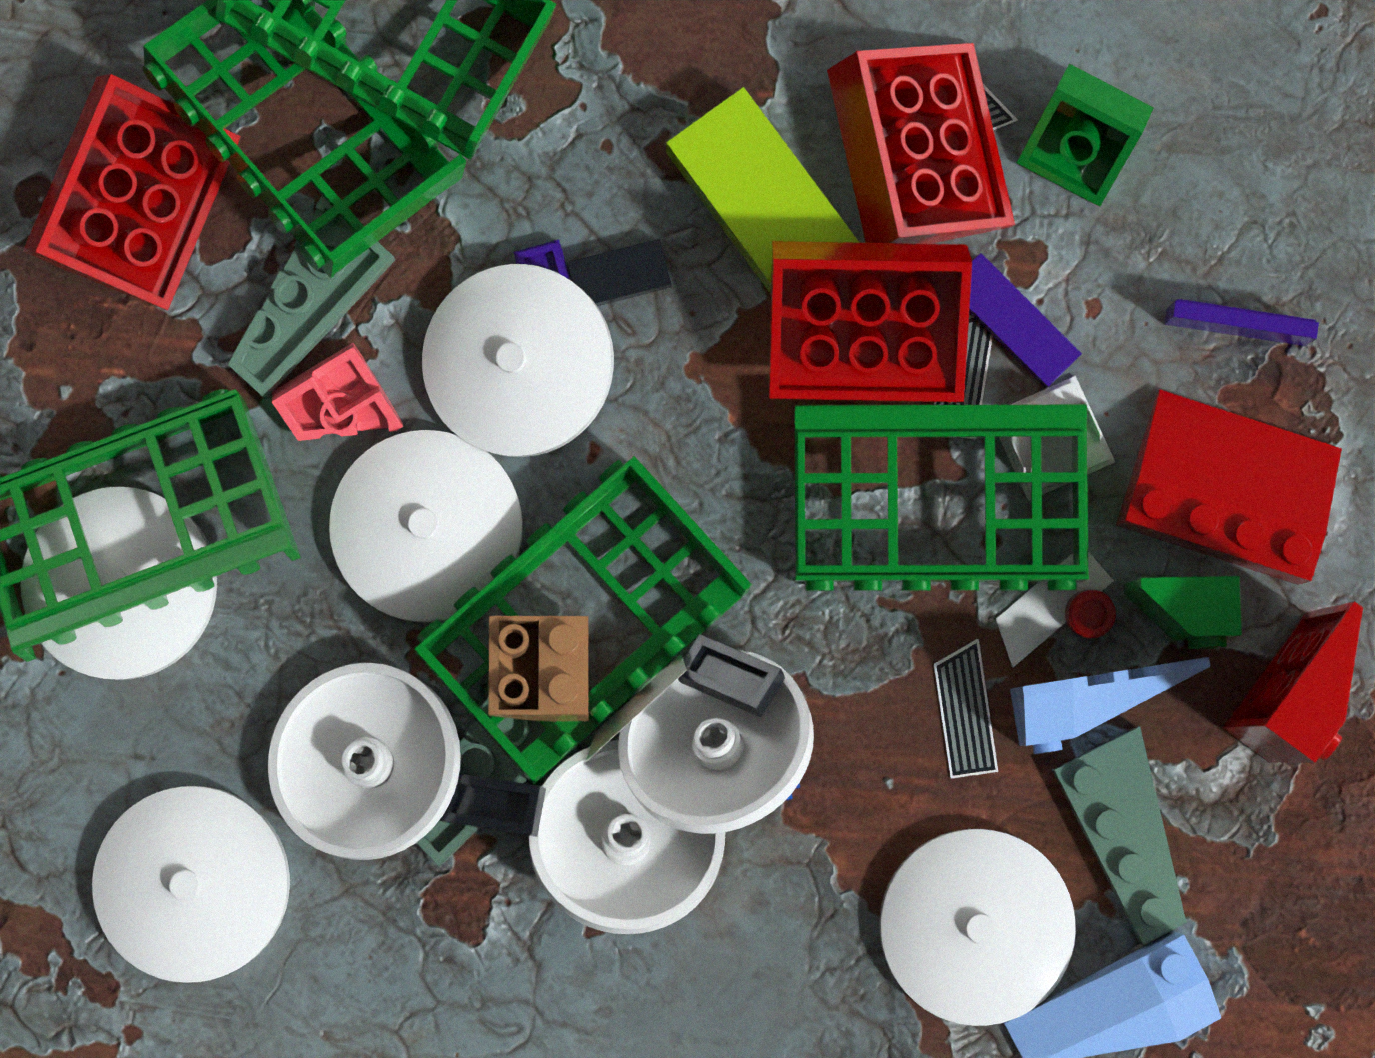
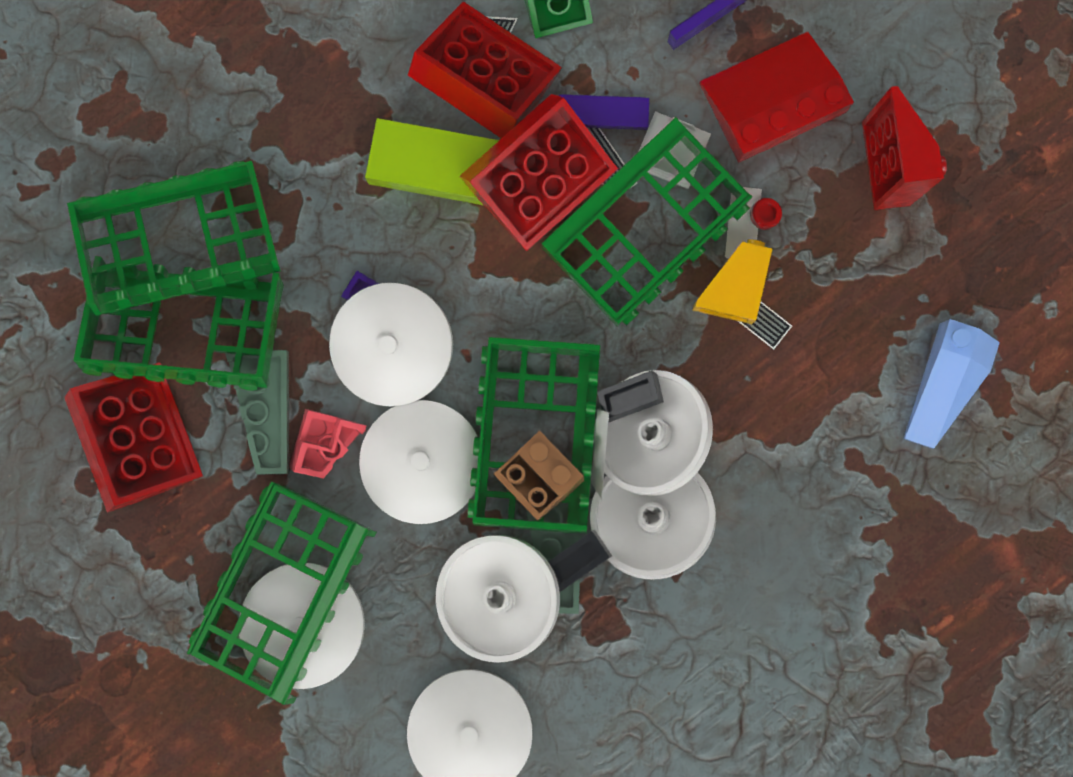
camera: 40 degrees left, 0 degrees up
black tile [567,239,672,306] -> none
white dish [879,829,1075,1026] -> none
light blue wedge [1010,657,1210,754] -> none
sand green wing [1052,726,1187,945] -> none
green slope [1124,576,1242,650] -> none
none -> yellow slope [692,239,772,324]

